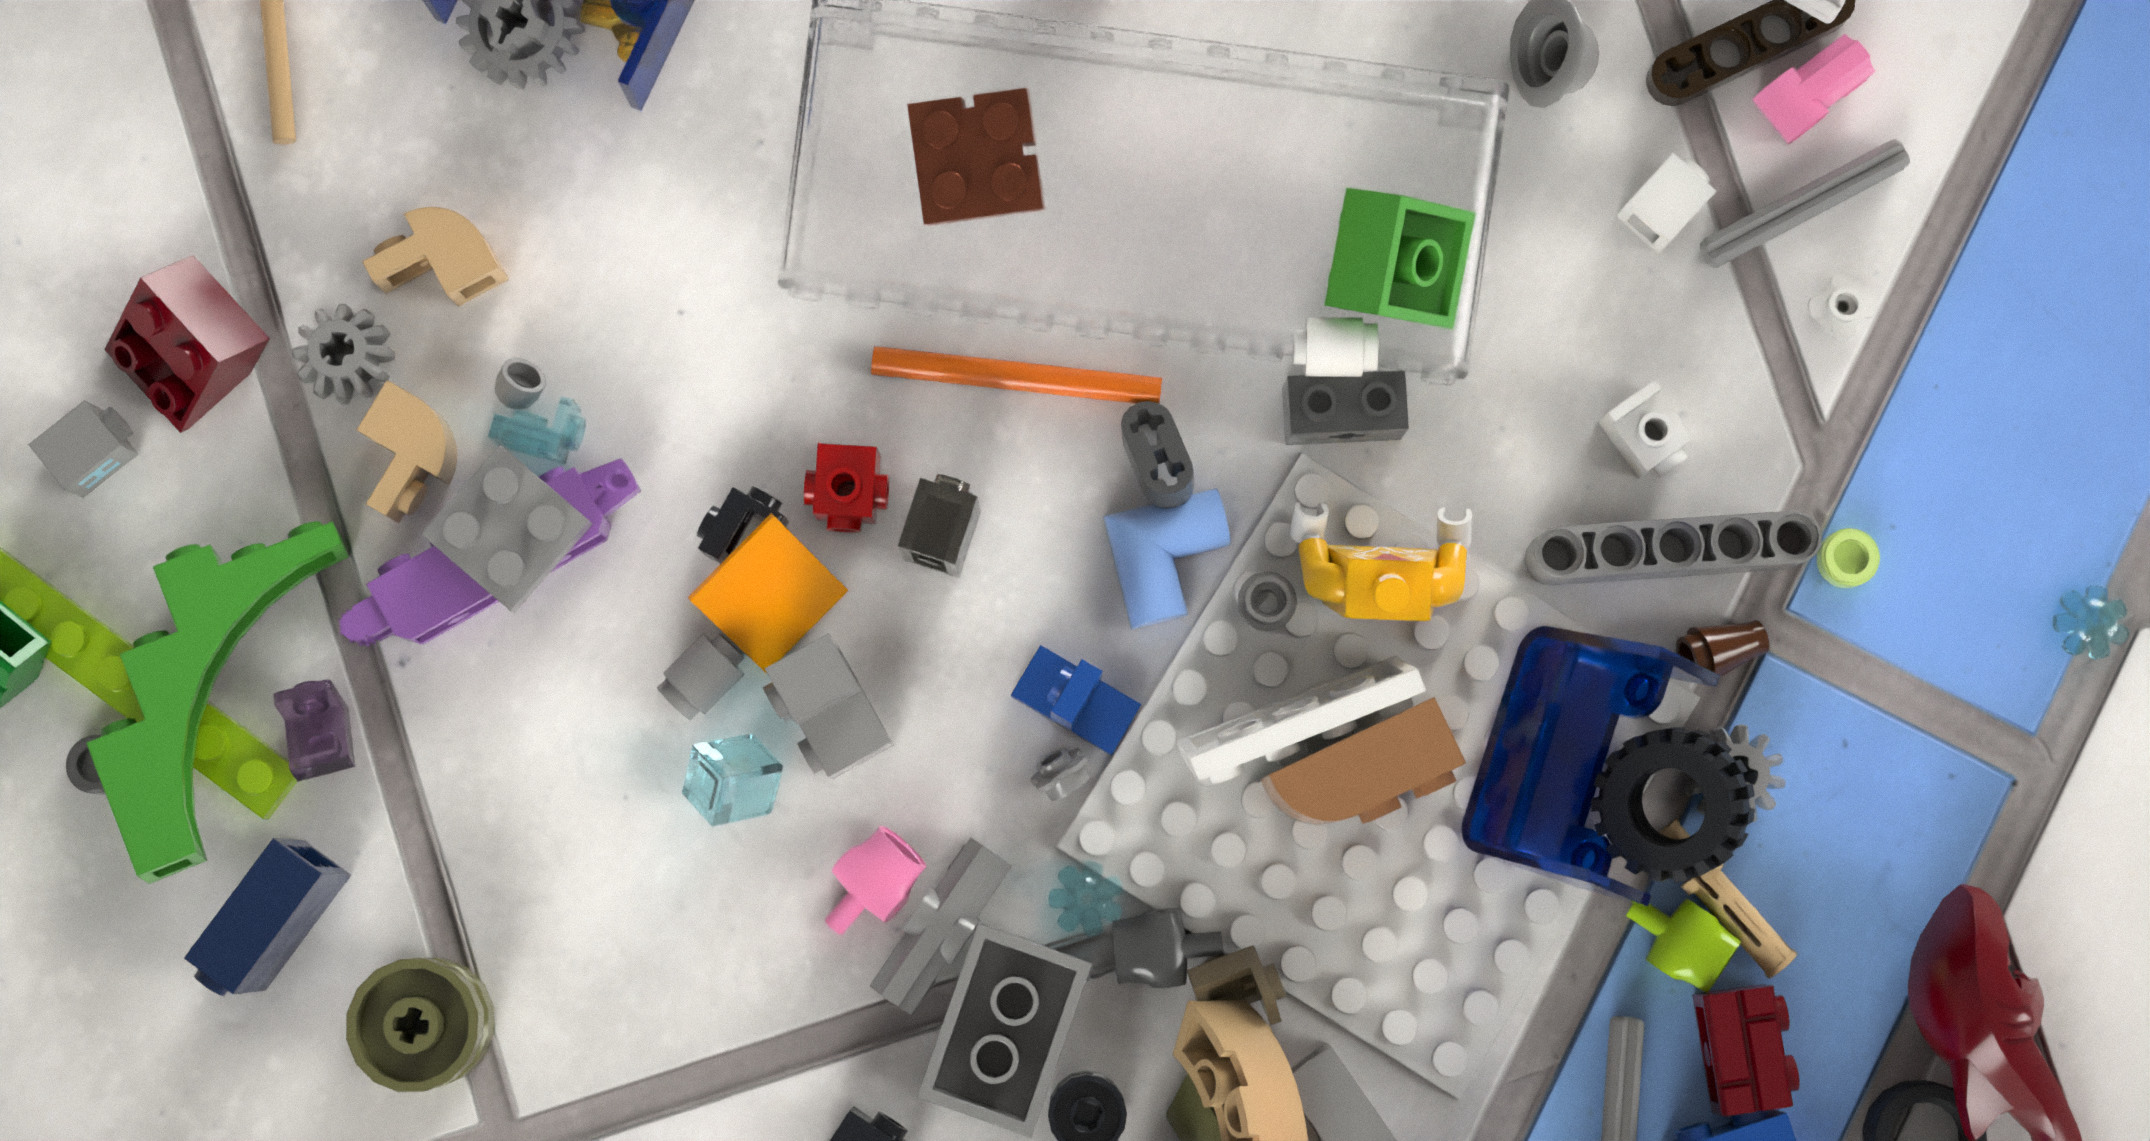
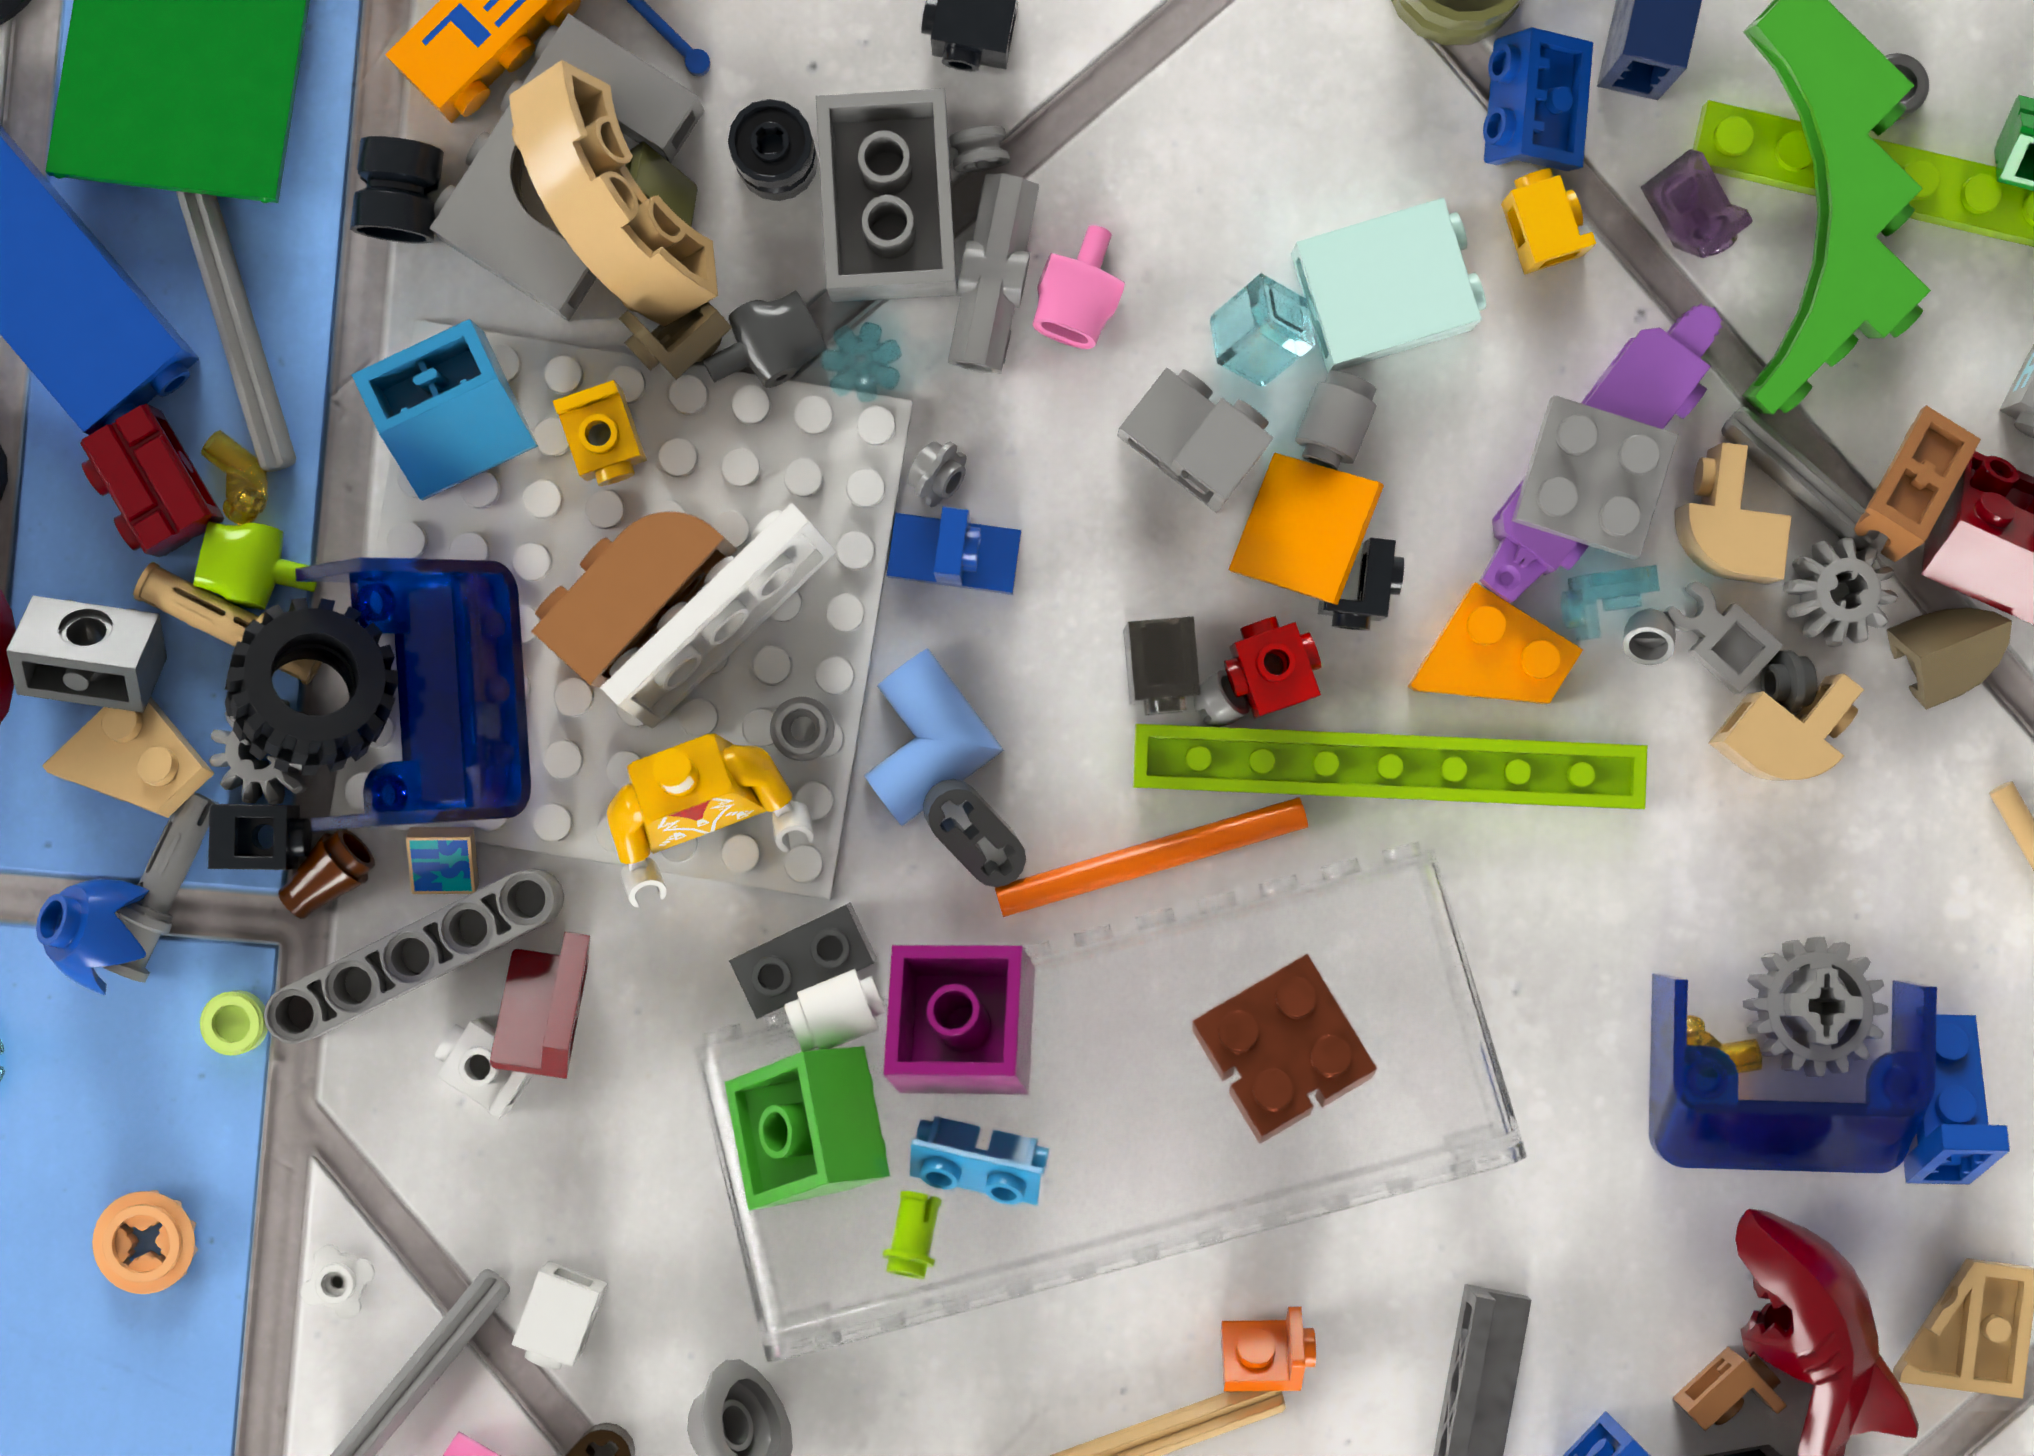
camera: 160 degrees right, 5 degrees up
none -> dark grey brick [6,596,167,713]
none -> blue piece [36,879,149,995]
none -> tan wing [42,697,215,818]
none -> light nougat gear [92,1190,198,1294]
none -> light grey pin [103,792,219,983]
none -> clear yellow arm [201,430,268,525]
none -> black brick [208,804,312,870]
none -> dark azure slope [351,319,538,501]
none -> tile [406,827,479,894]
none -> panel [490,932,590,1079]
none -> yellow brick [553,380,647,486]
none -> lime pin [882,1191,942,1279]
none -> magenta brick [883,945,1035,1095]
none -> dark azure hinge [910,1115,1050,1206]
none -> light grey bush [949,126,1010,172]
none -> lime plate [1133,724,1648,809]
none -> light grey hinge [1194,670,1250,727]
none -> light aqua brick [1291,197,1486,373]
none -> light orange wing [1407,582,1583,704]
none -> blue bracket [1483,27,1593,172]
none -> yellow brick [1501,168,1596,275]
none -> light grey plate [1663,582,1784,694]
none -> light grey axle [1721,407,1880,551]
none -> dark grey plate [1761,650,1817,714]
none -> medium nougat hinge [1854,405,1981,562]
none -> dark tan brick [1886,608,2012,710]

